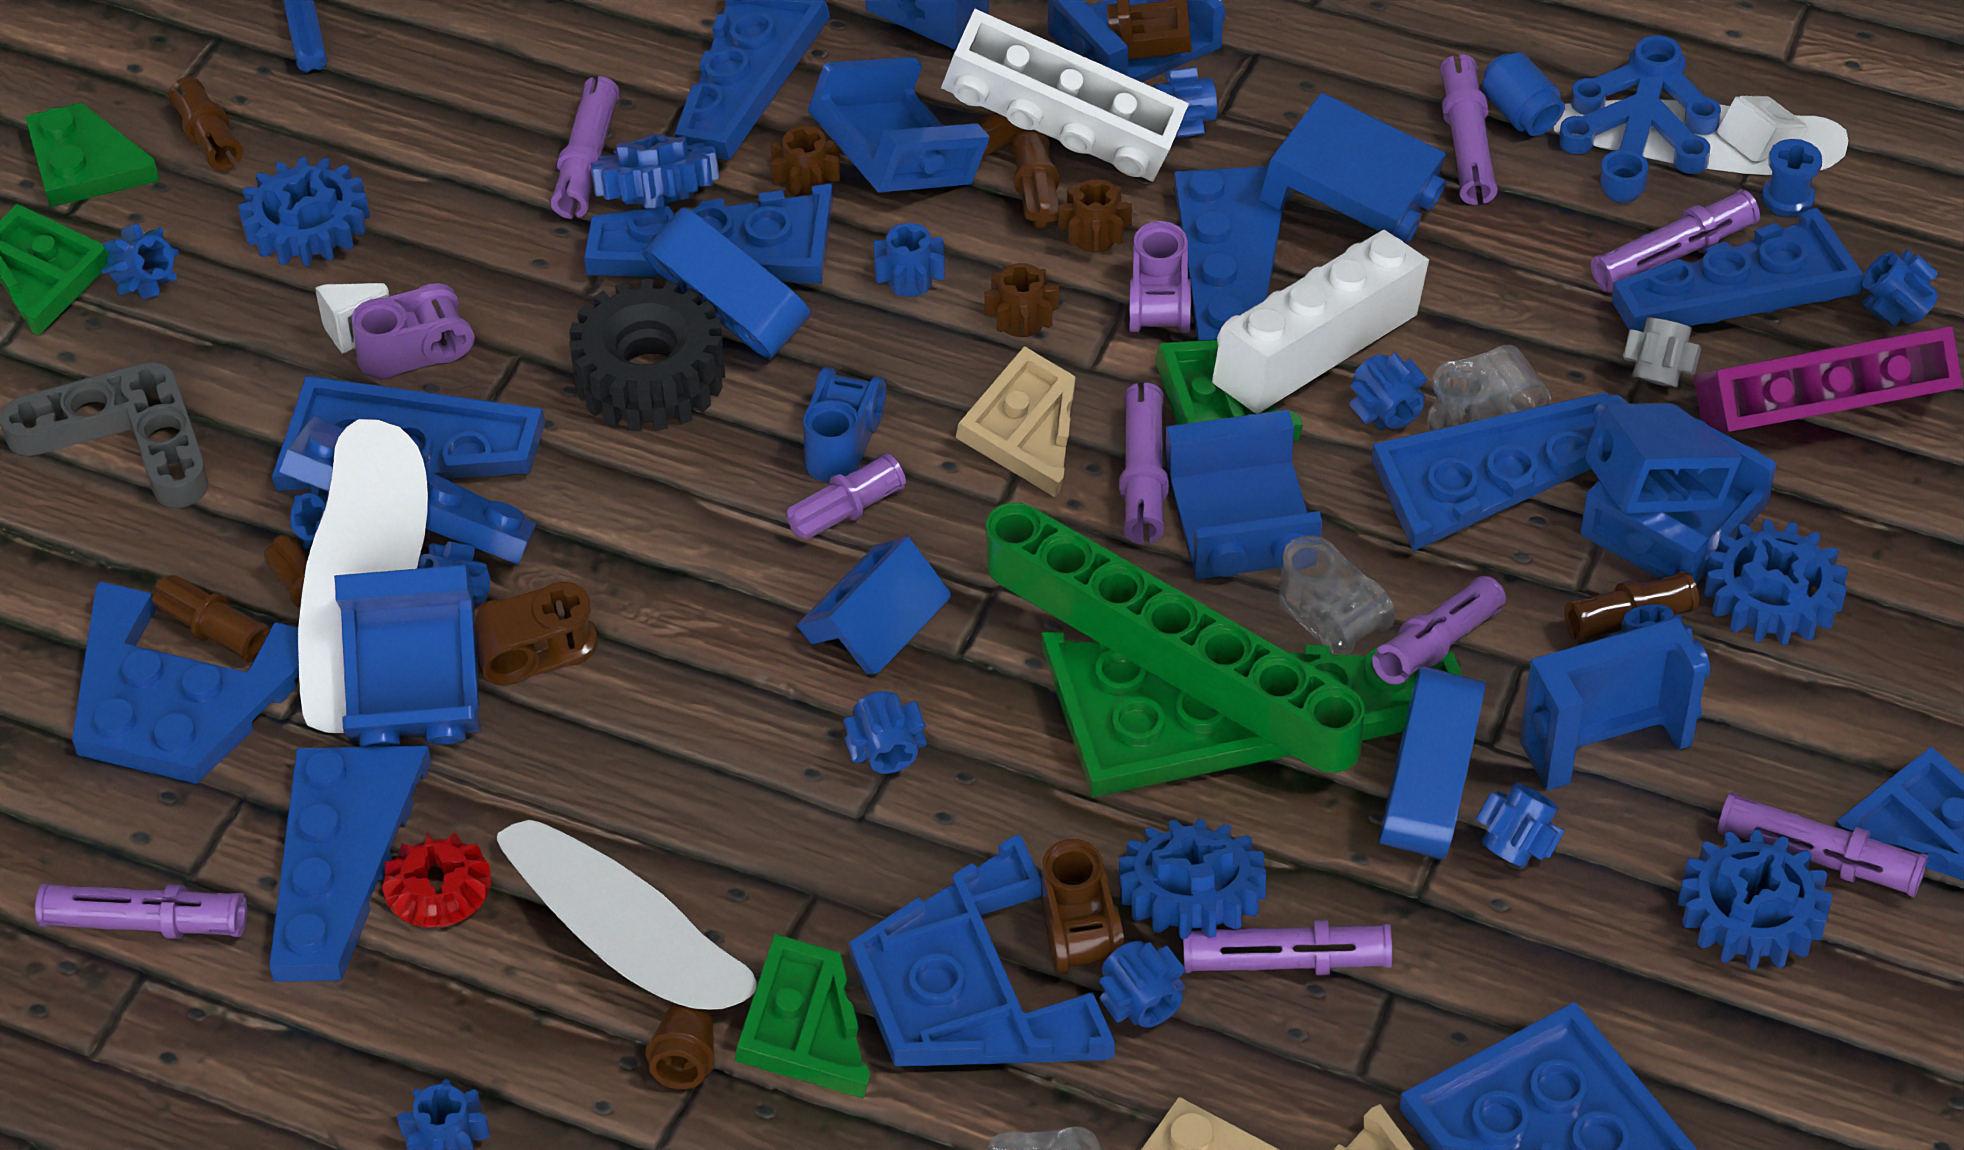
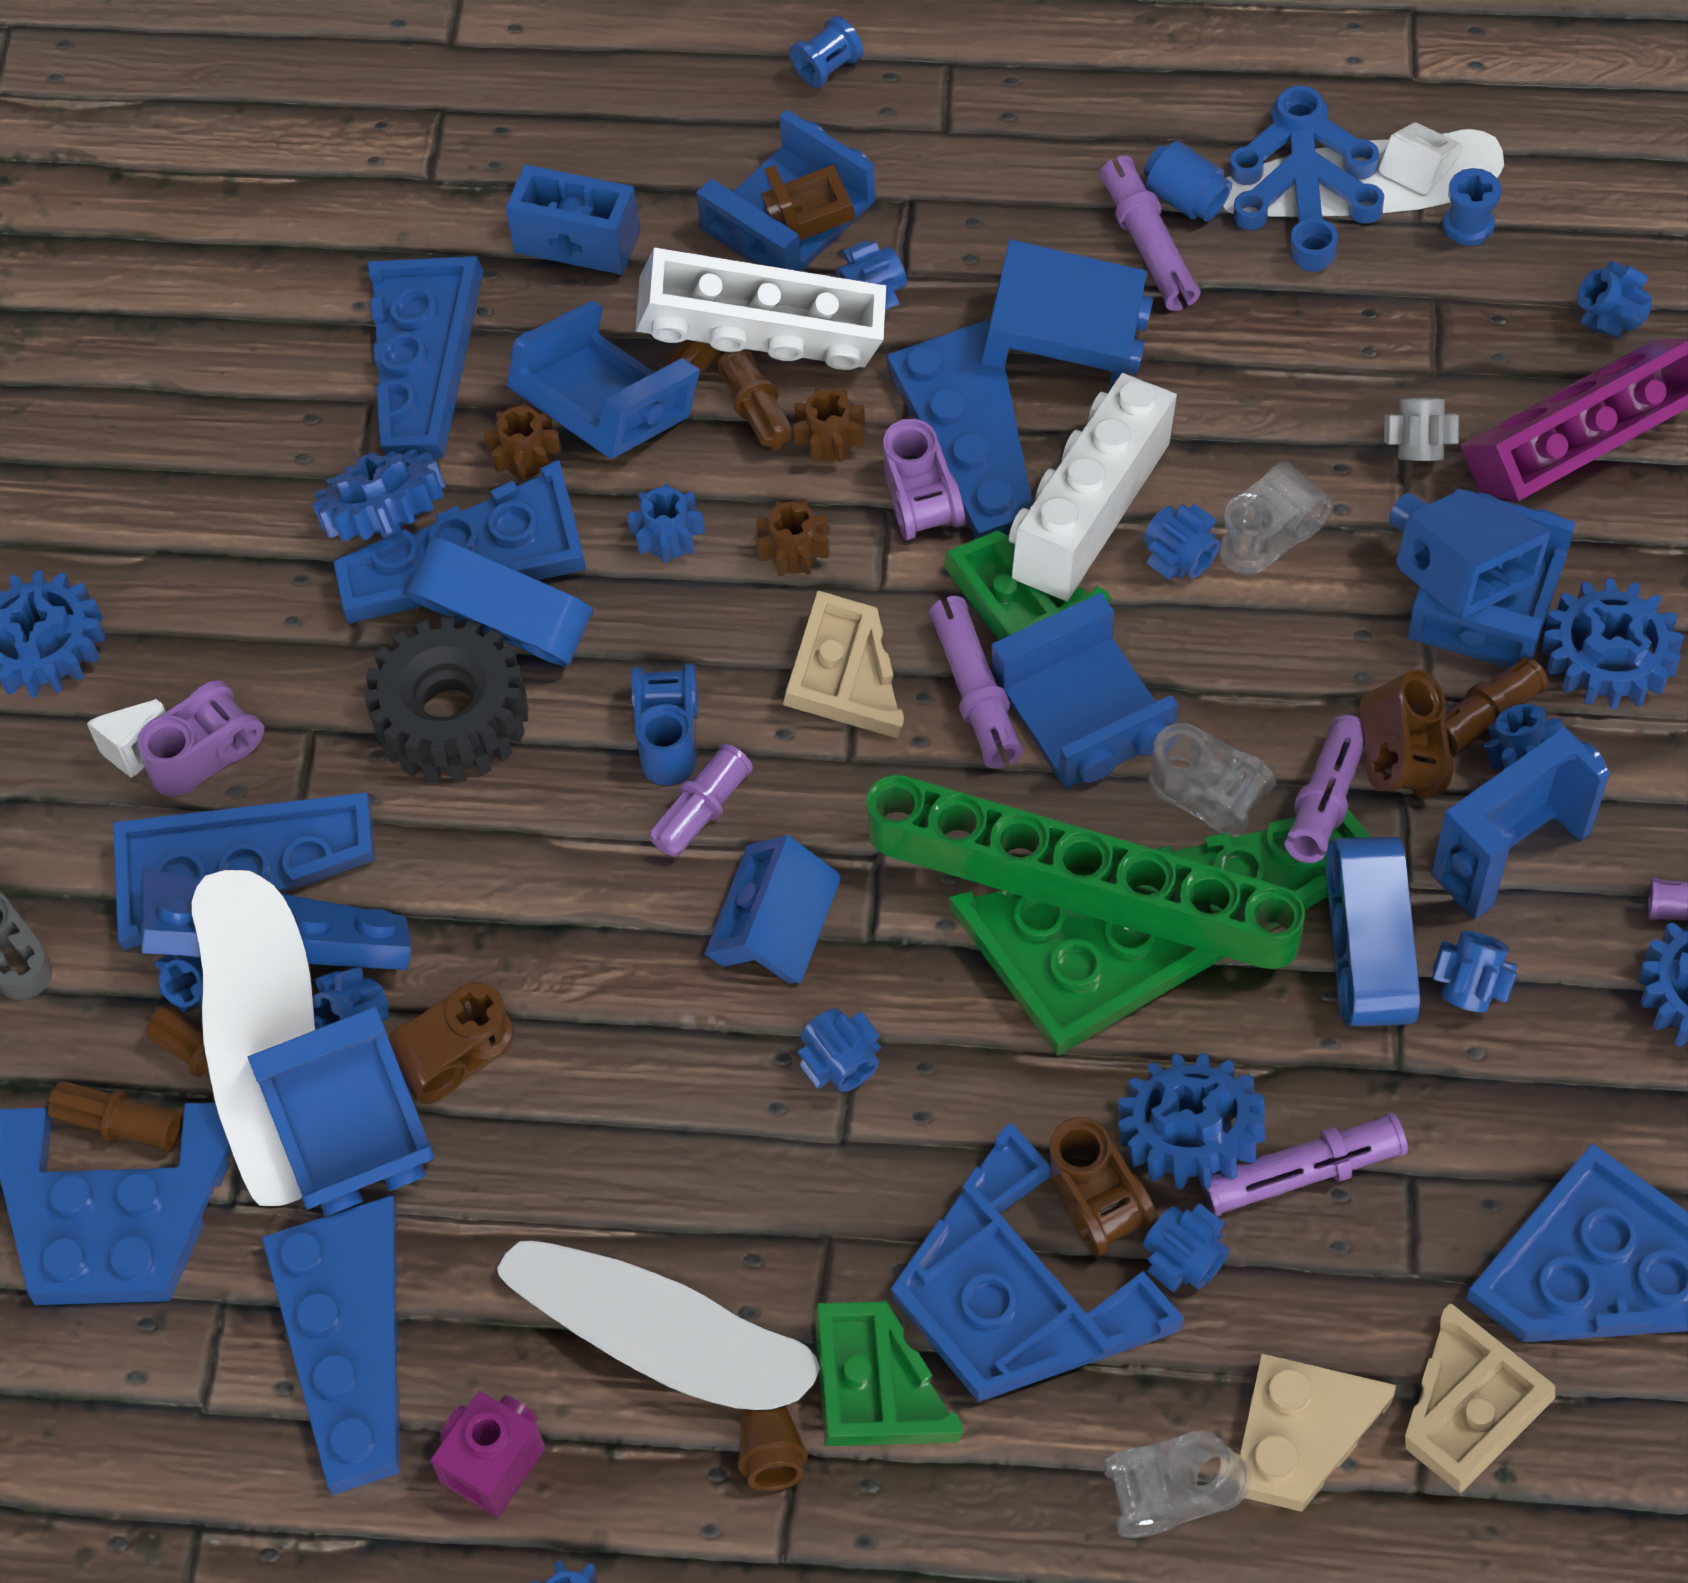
camera: 15 degrees left, 10 degrees up
medium lavender pin [35,883,247,939] -> none
red gear [382,832,491,928] -> none
medium lavender pin [550,76,620,219] -> none
blue wing [1371,392,1608,552] -> none
medium lavender pin [1591,189,1760,293] -> none
blue wing [1612,207,1863,332] -> none
none -> magenta brick [430,1390,546,1518]
none -> reddish brown piece [1359,669,1453,799]

